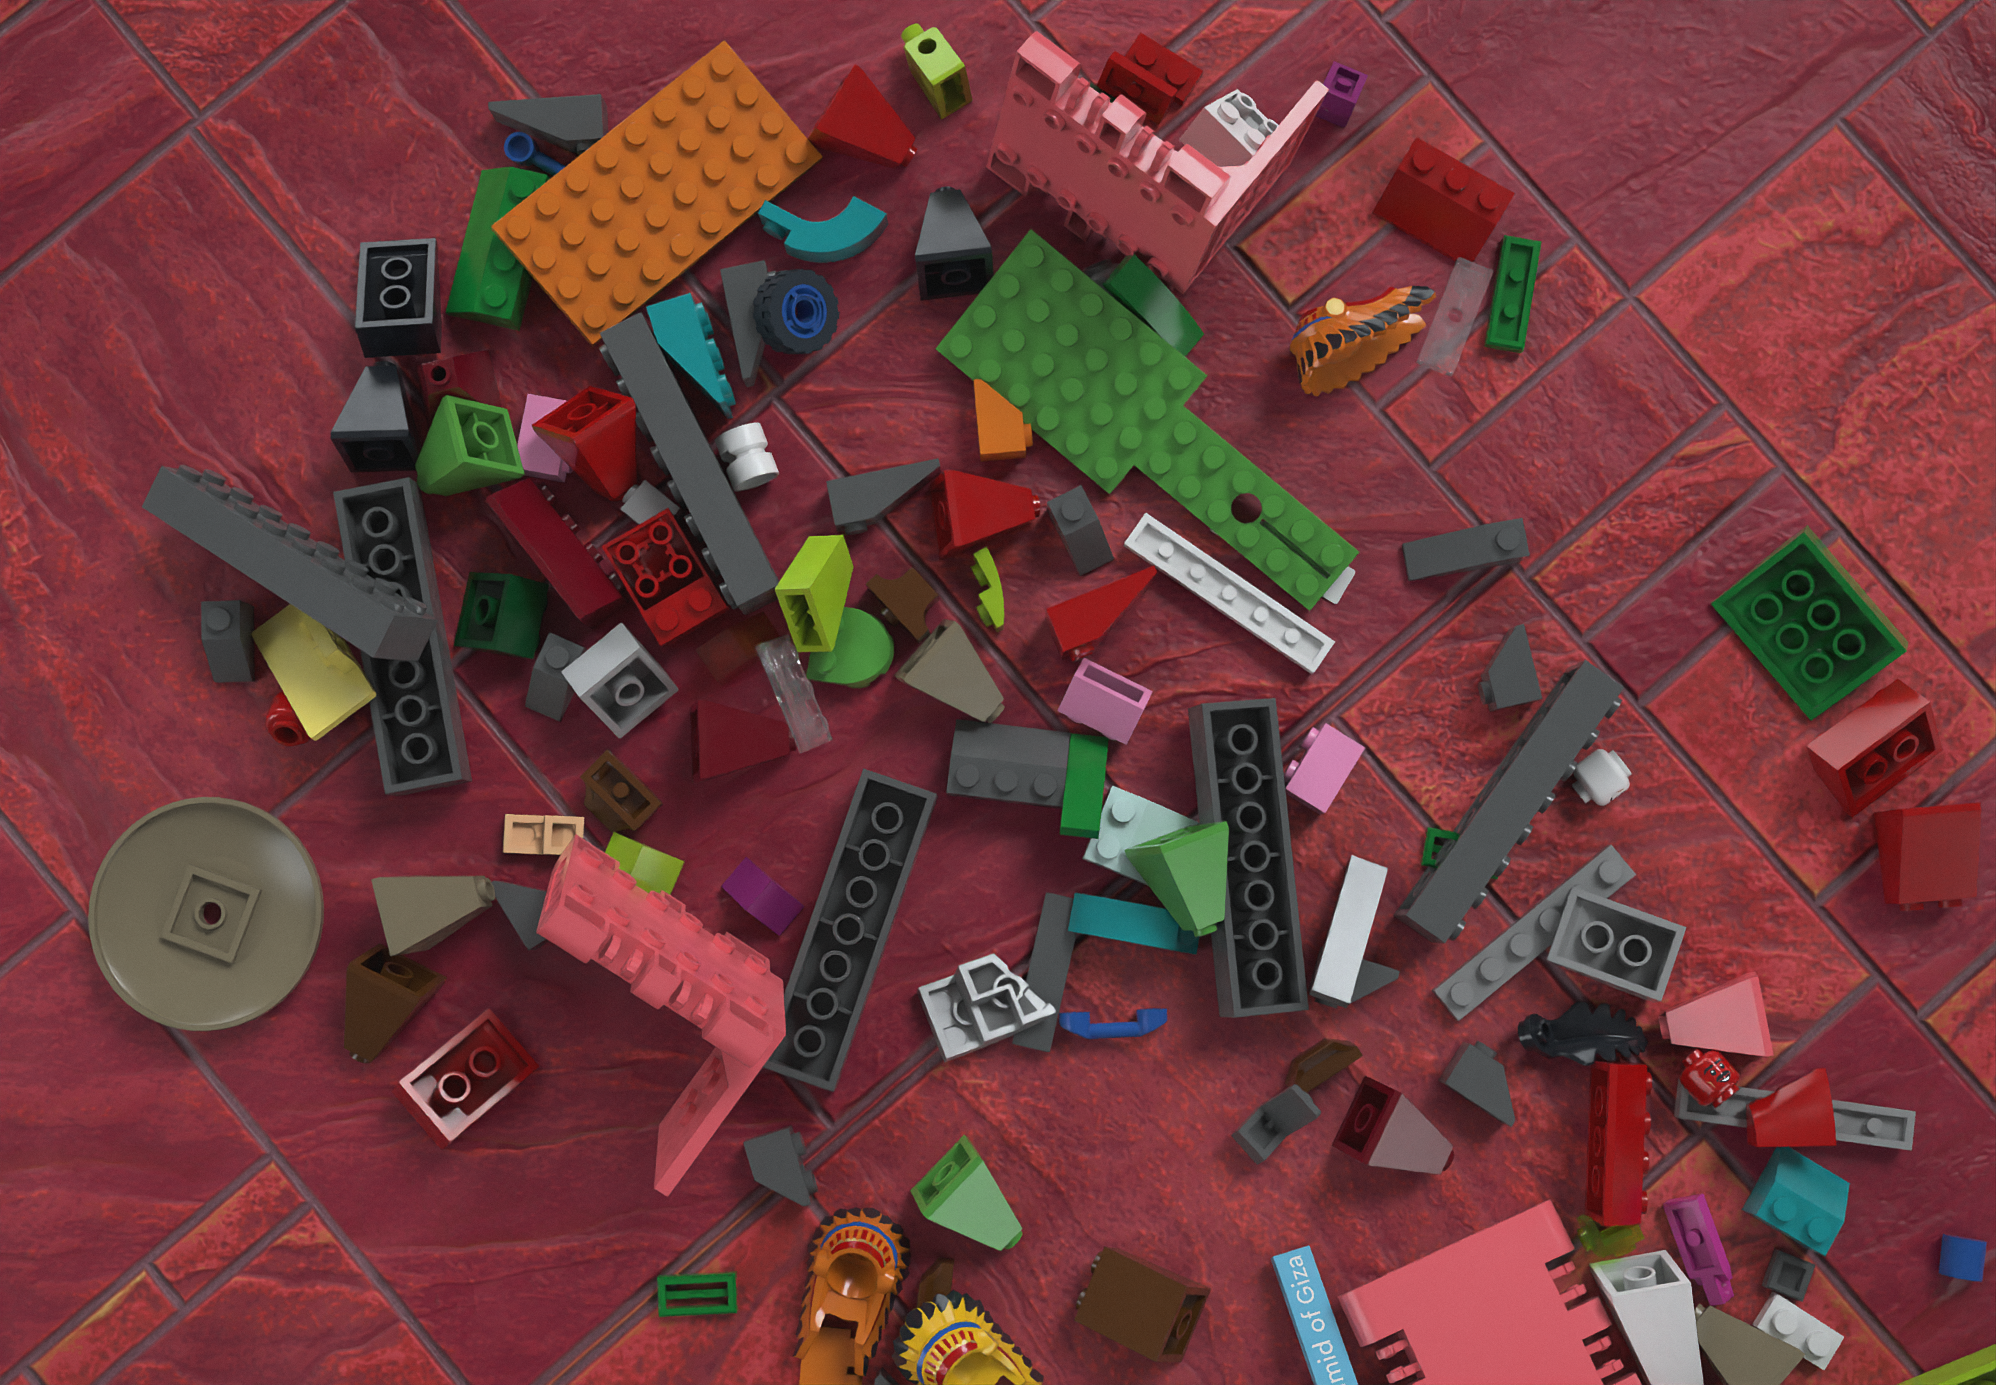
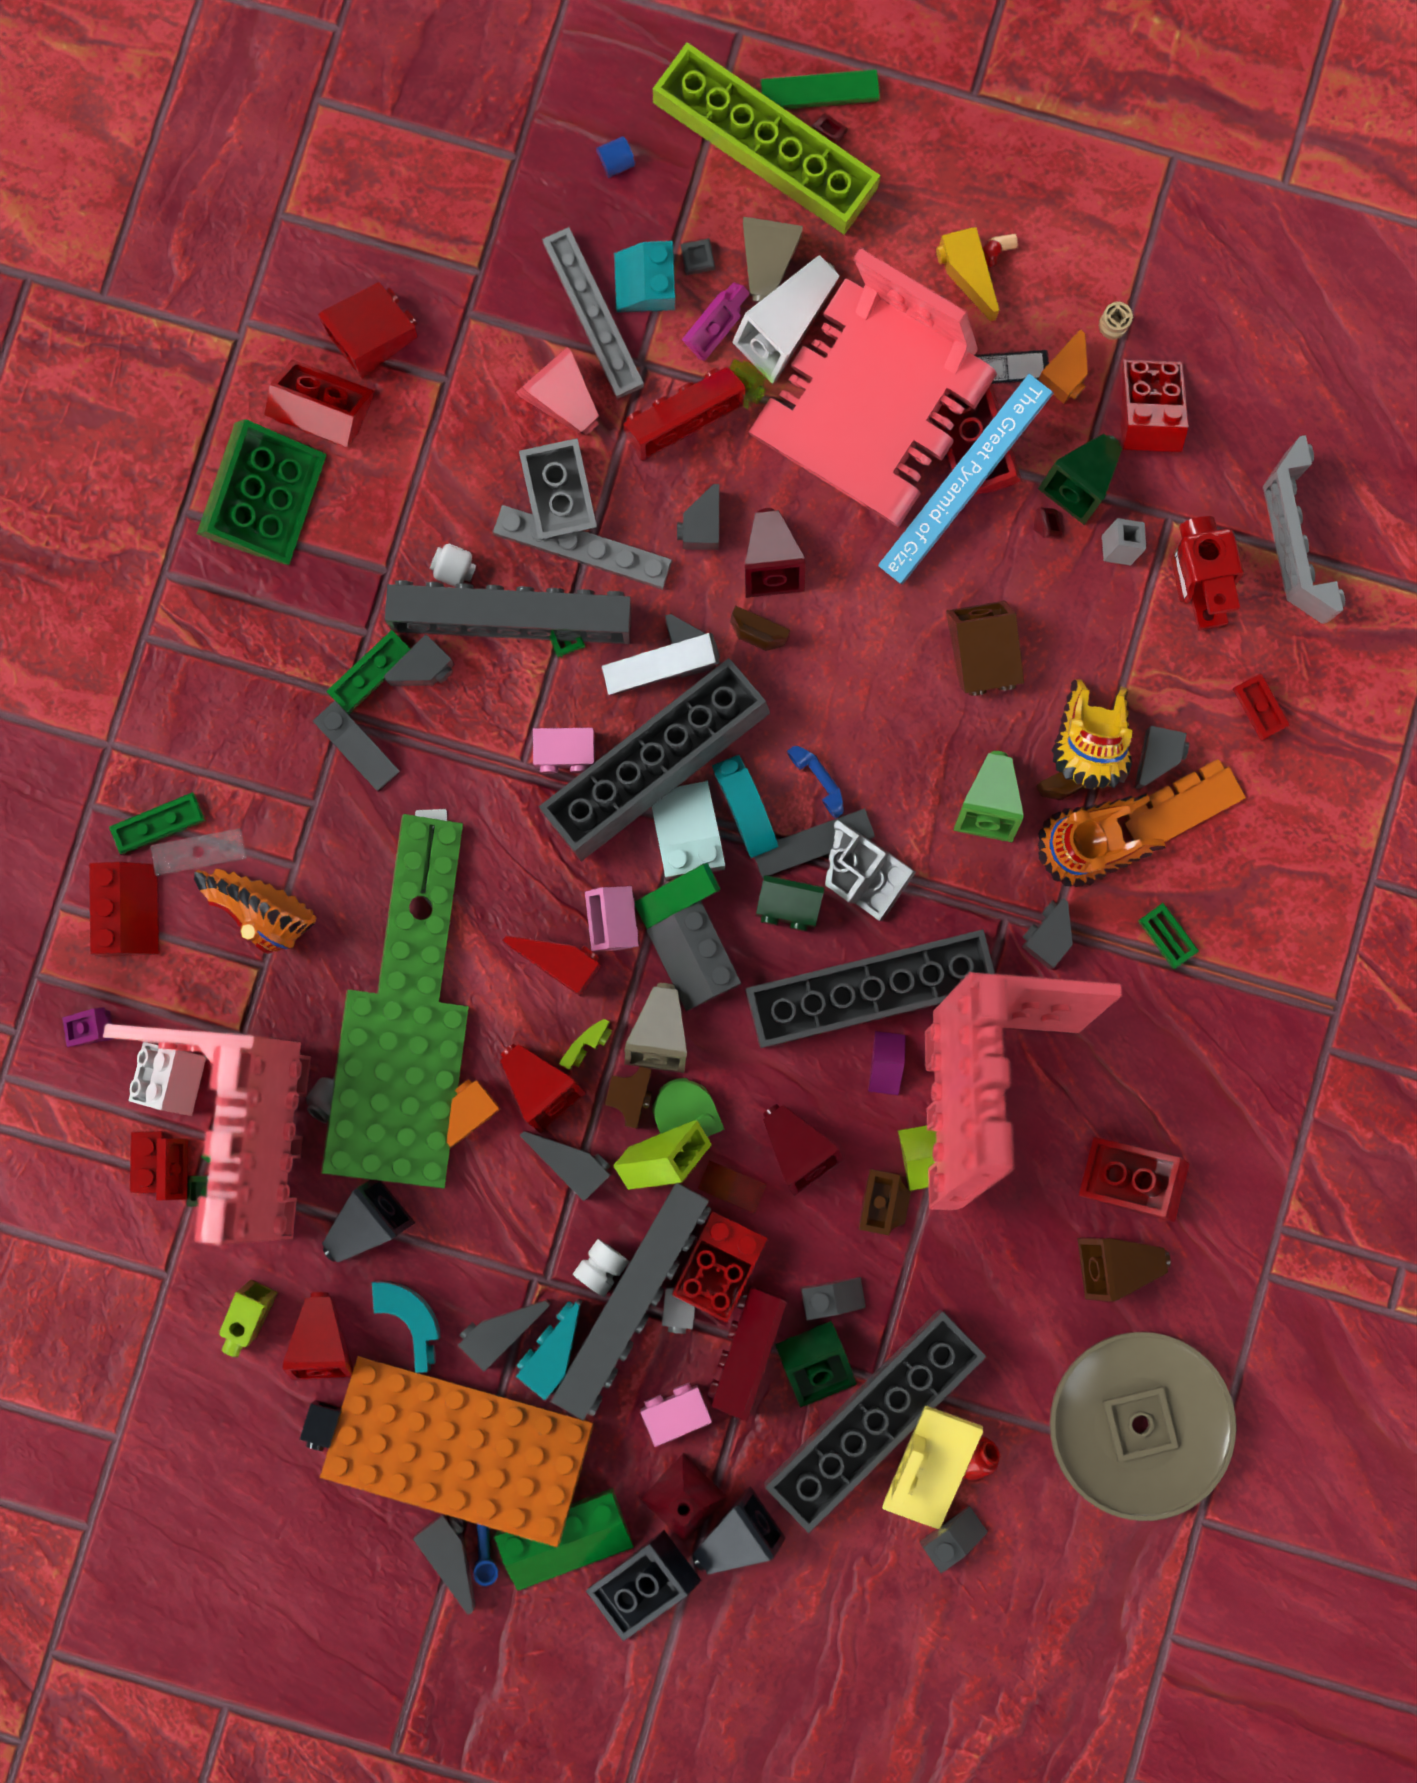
camera: 130 degrees left, 0 degrees up
dark grey brick [142,465,438,661] -> none
dark tan slope [371,875,495,956] -> none
bright green slope [415,395,525,496] -> none
dark grey slope [492,880,549,950] -> none
light nougat slope [503,814,584,855] -> none
red slope [532,386,637,501] -> none
light grey brick [562,622,679,739] -> none
black wheel [752,269,840,354] -> none
clear tile [755,634,833,753] -> none
dark grey slope [1046,485,1114,577] -> none
green slope [1102,254,1204,356] -> none
white plate [1123,513,1335,674] -> none
bright green slope [1124,821,1229,937] -> none
dark grey bracket [1231,1084,1321,1165] -> none
black plant [1518,1001,1648,1066] -> none
red head [1679,1048,1740,1109] -> none
red slope [1746,1068,1836,1147] -> none
white plate [1752,1291,1844,1370] -> none
none -> black brick [299,1400,341,1451]
none -> green plate [326,630,410,715]
none -> dark green slope [755,875,824,932]

